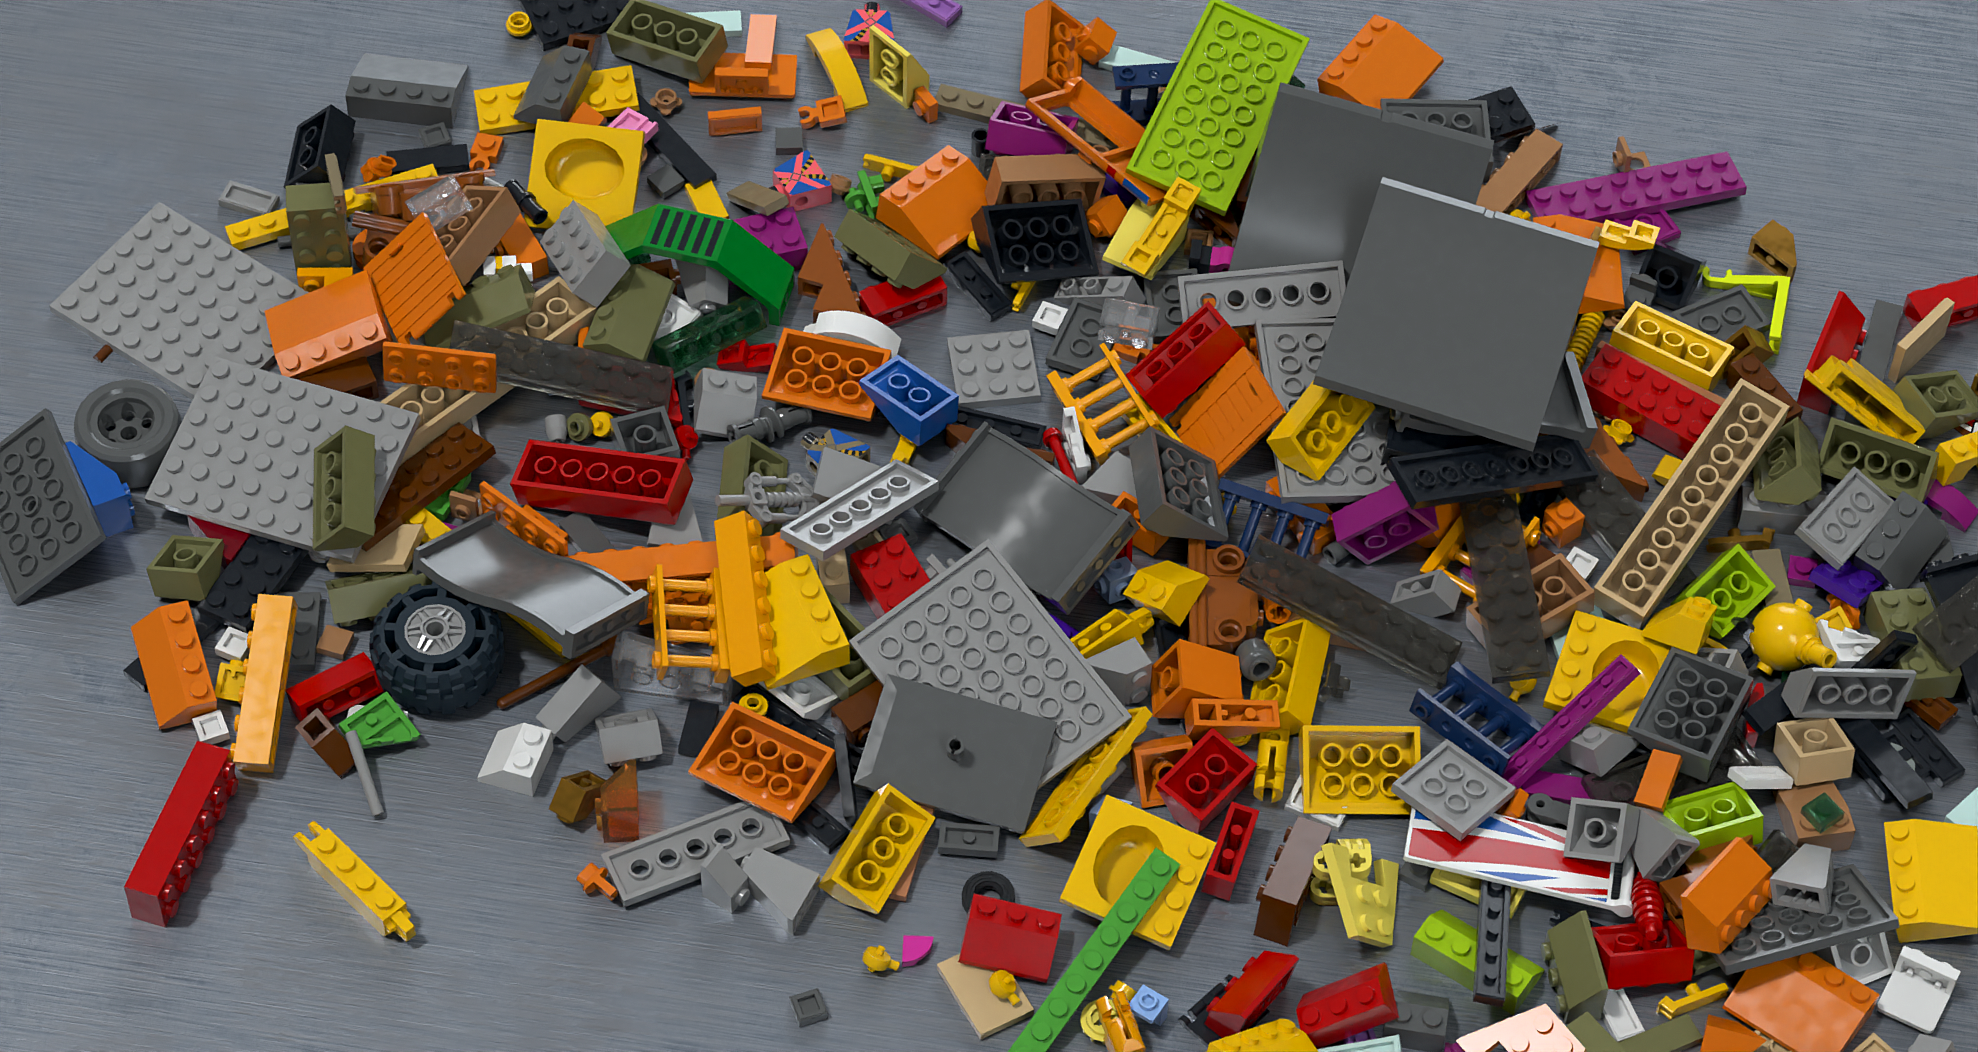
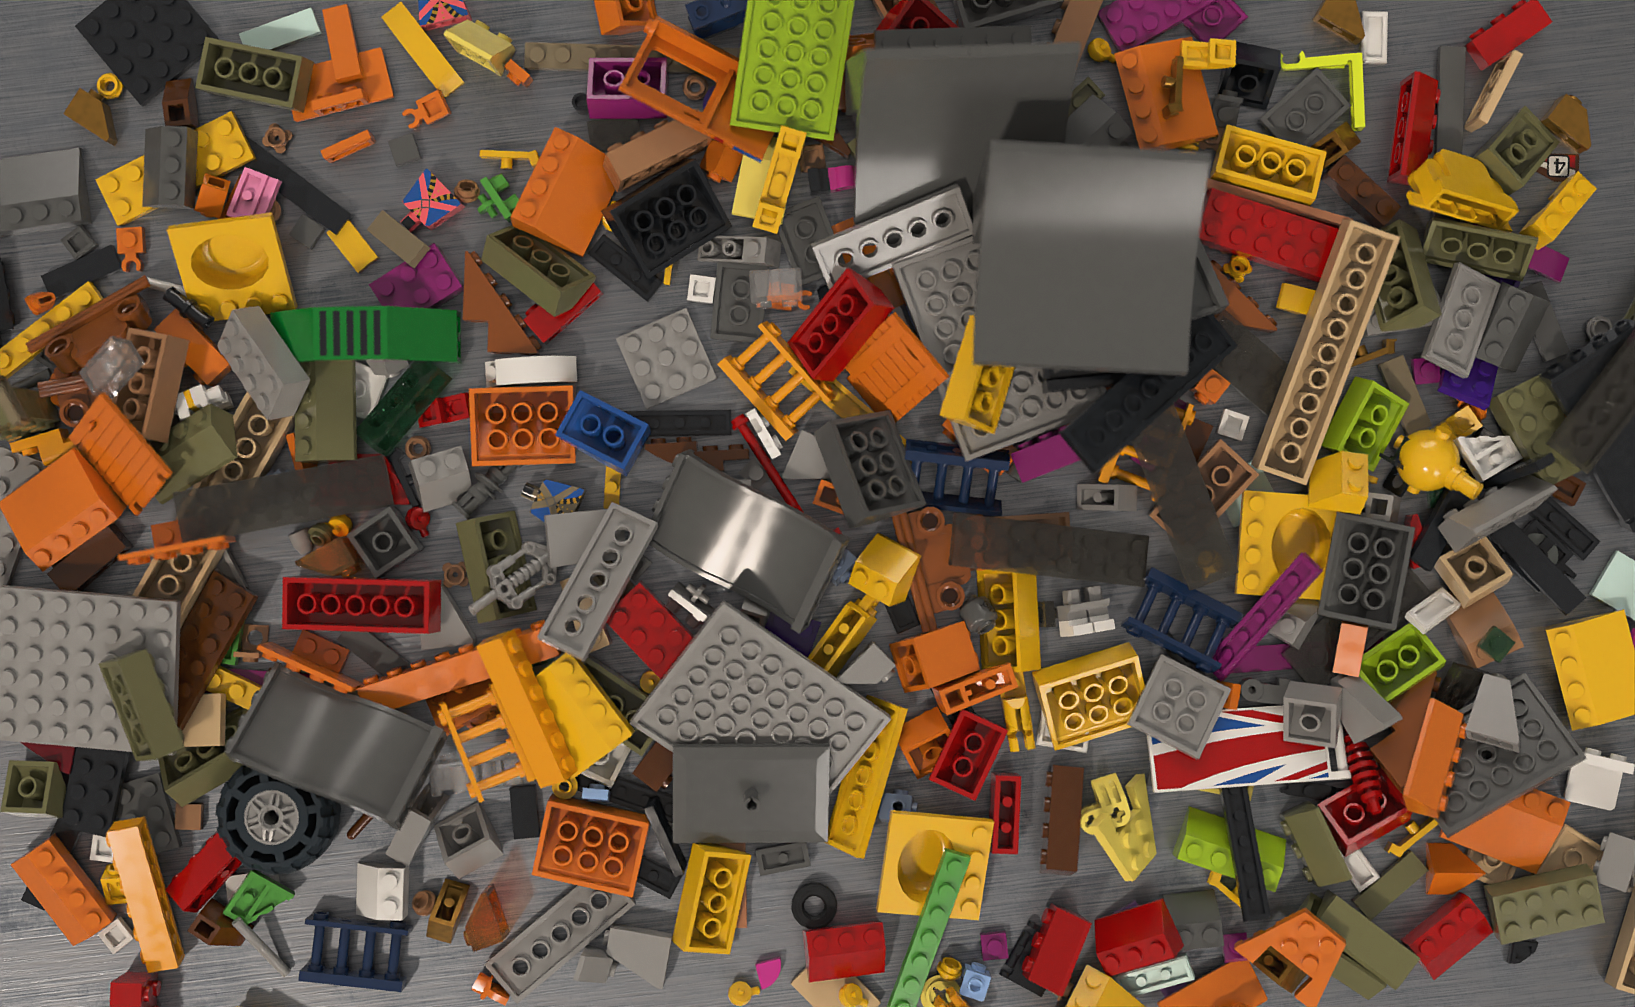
camera: 10 degrees left, 35 degrees up
none -> pearl gold slope [63,88,118,146]
none -> clear orange slope [295,536,365,578]
none -> dark blue fence [298,911,413,992]
none -> medium nougat plate [412,890,437,916]
none -> medium nougat plate [442,562,469,588]
none -> light blue plate [582,784,611,803]
none -> magenta plate [980,931,1009,961]
none -> light grey hips [1057,585,1115,637]
none -> yellow piece [1207,870,1241,908]
none -> white tile [1359,11,1388,65]

